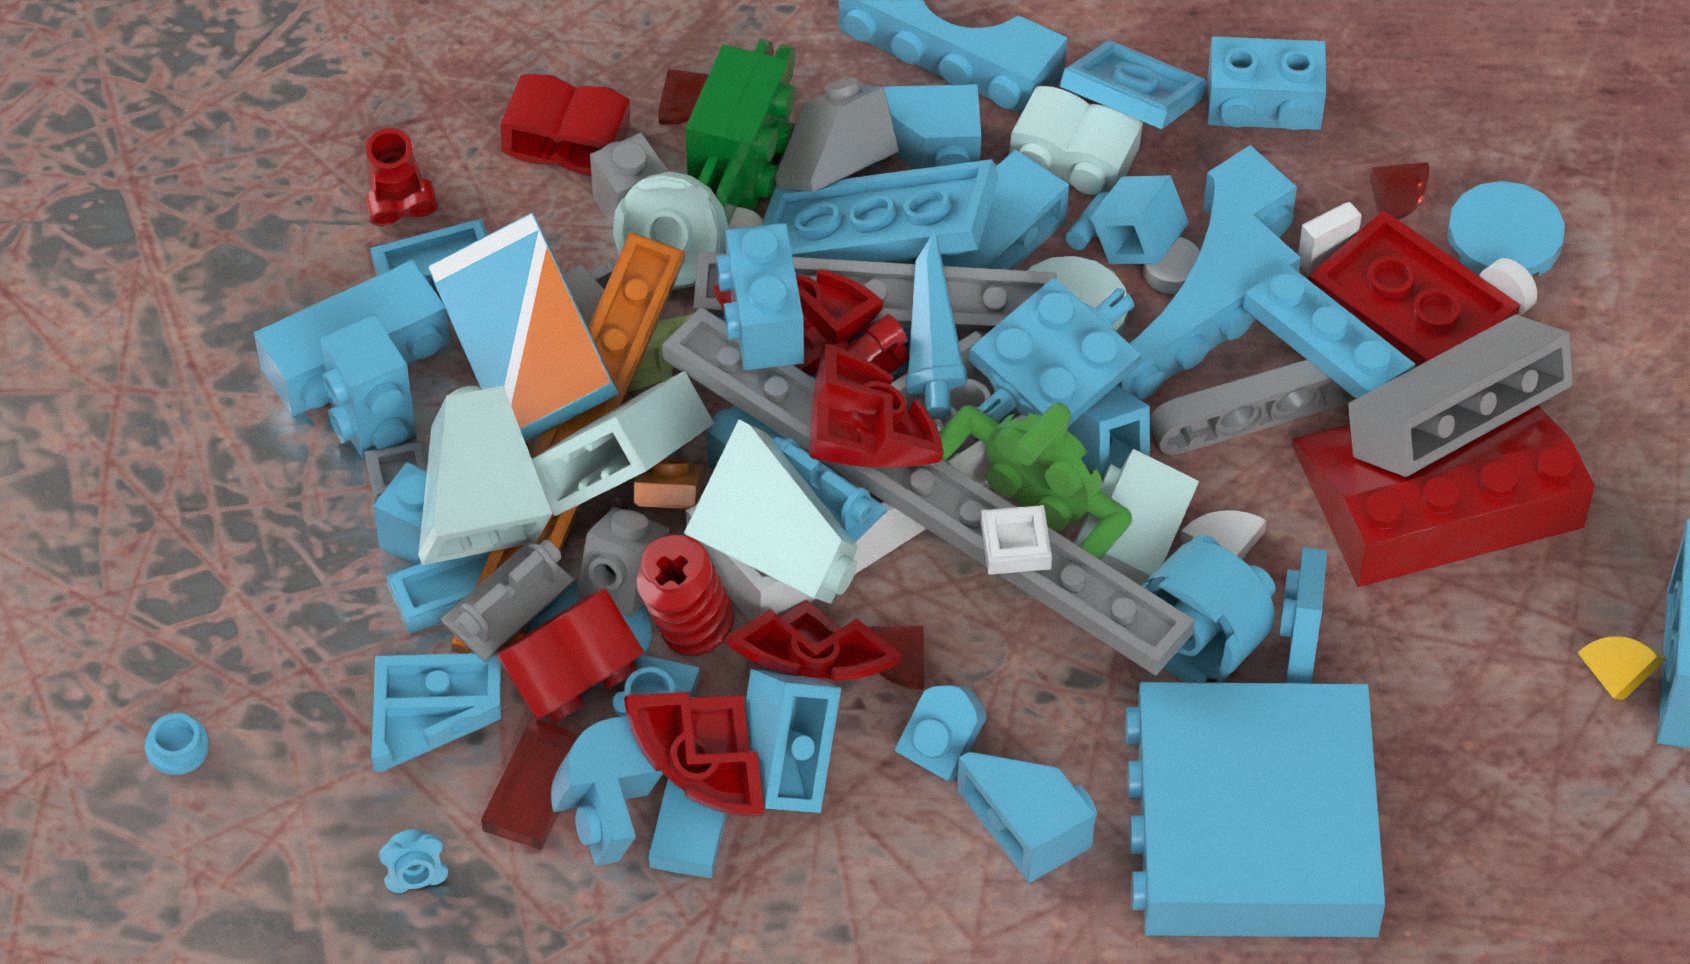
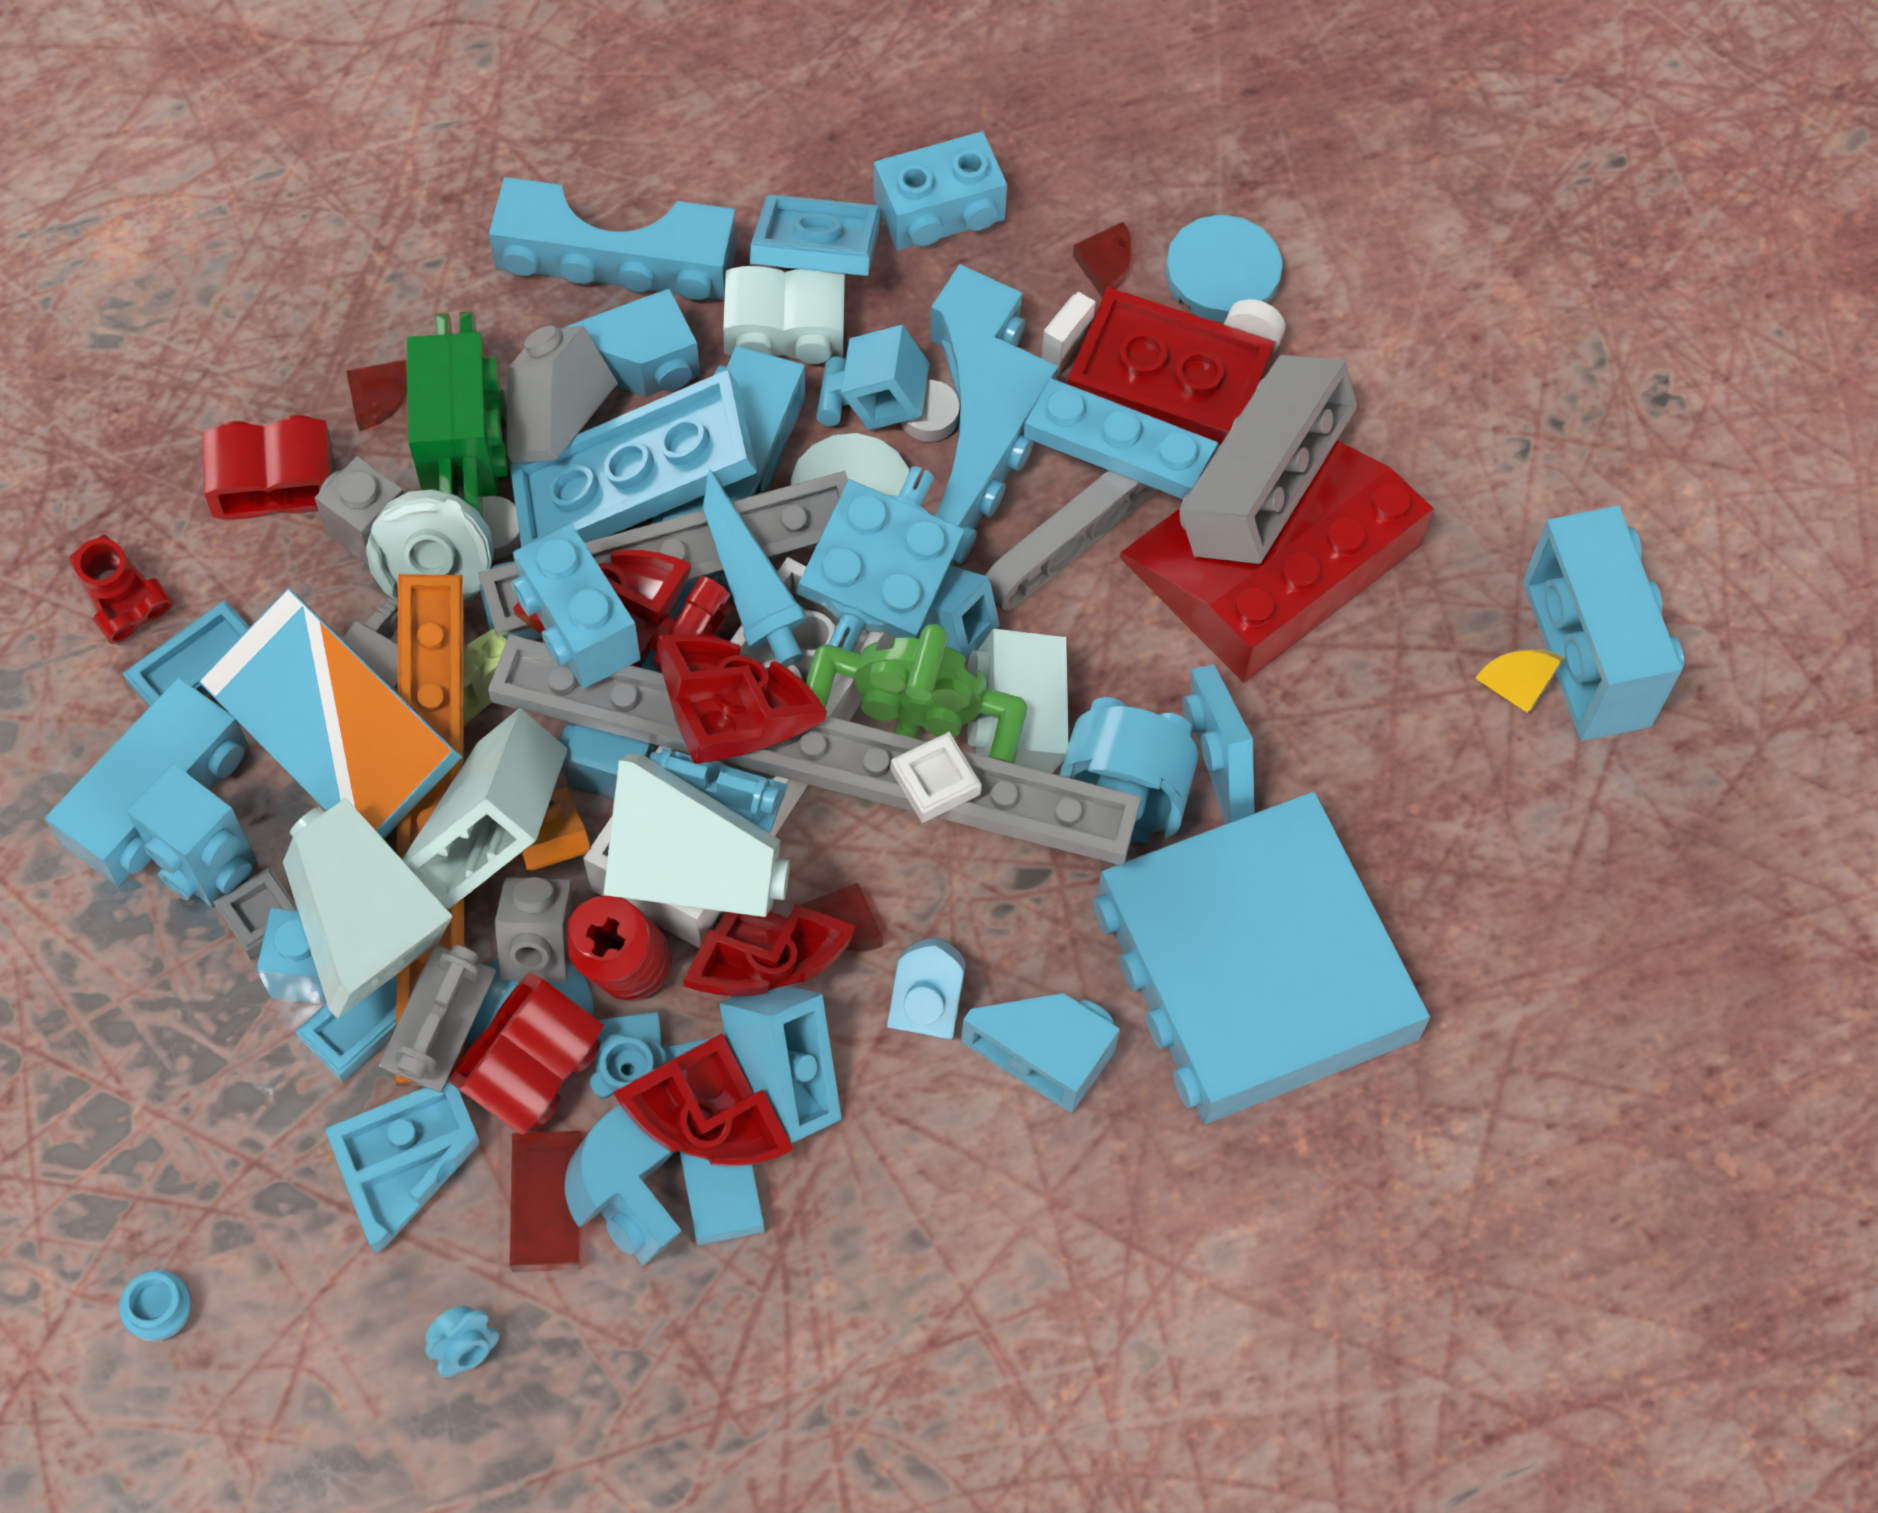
camera: 25 degrees left, 10 degrees up
white tile [1180,510,1267,559] -> none

